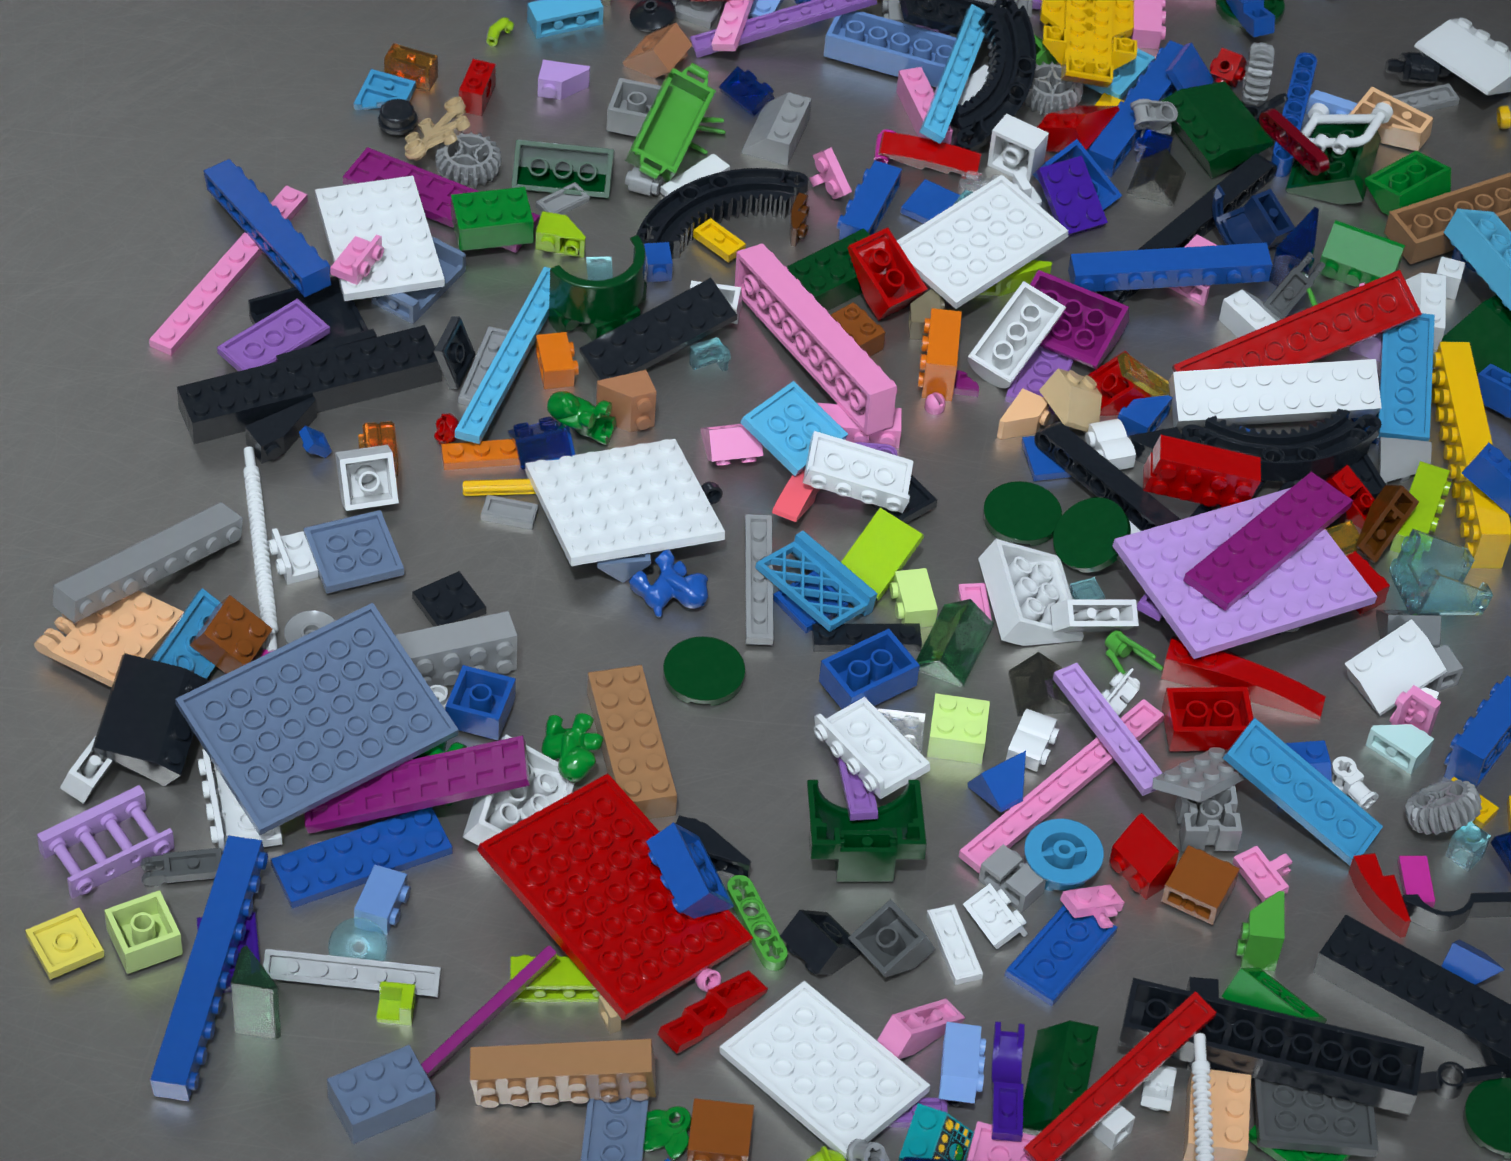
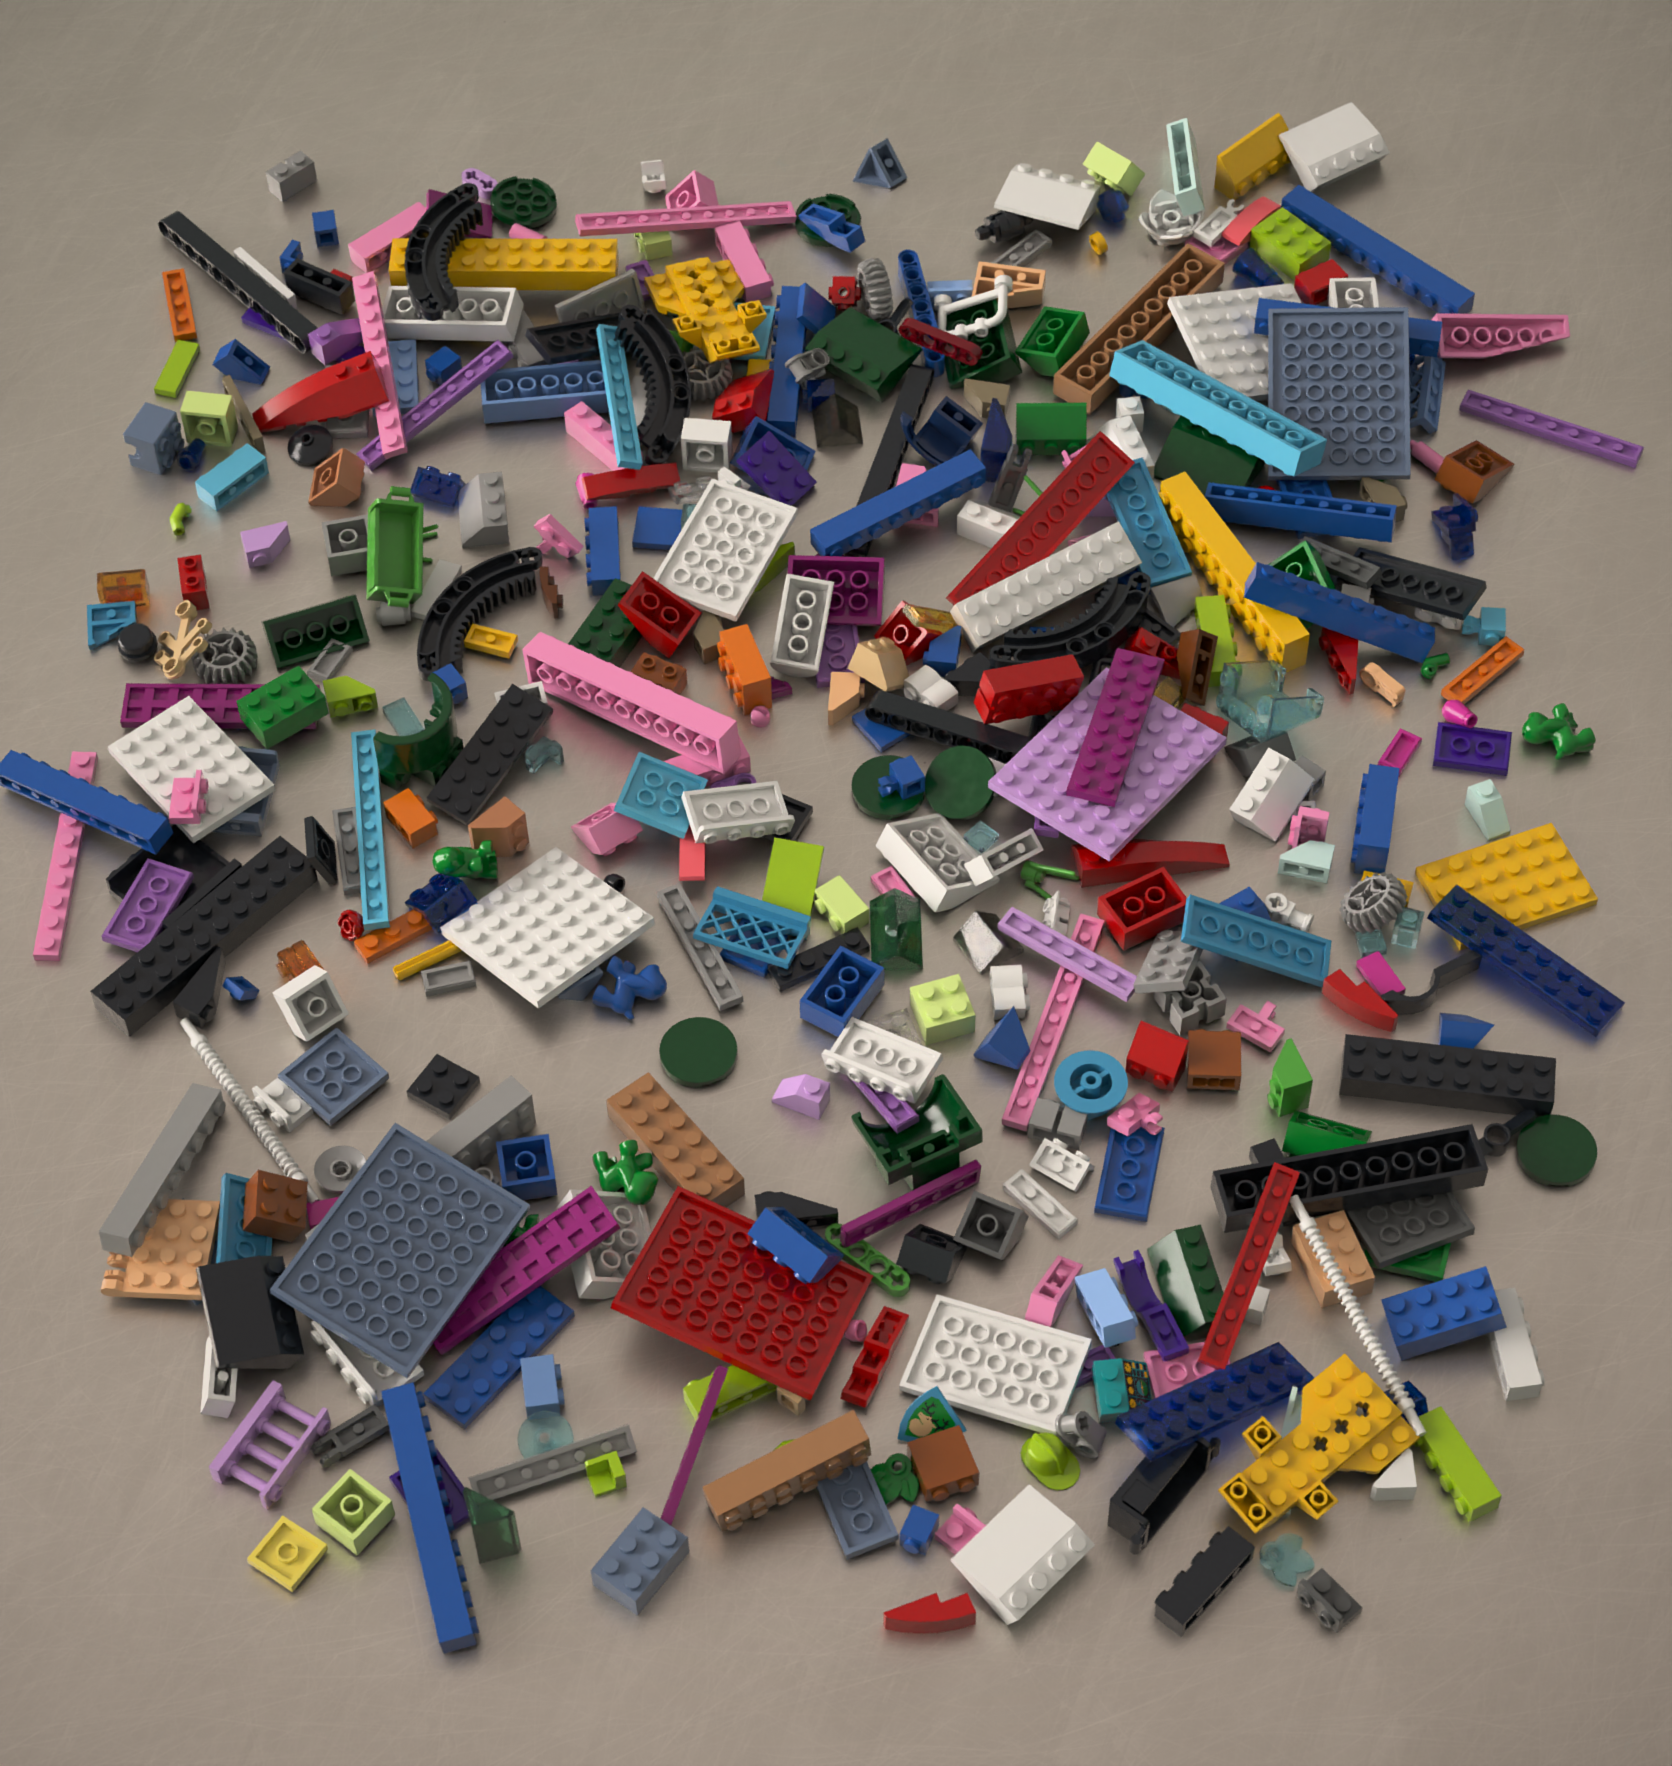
camera: 20 degrees left, 5 degrees up
none -> lavender slope [772,1074,830,1120]
none -> magenta tile [840,1159,981,1247]
none -> blue brick [878,755,925,800]
none -> shield [897,1386,967,1442]
none -> dark tan slope [964,379,1010,421]
none -> clear light blue tile [1355,929,1387,958]

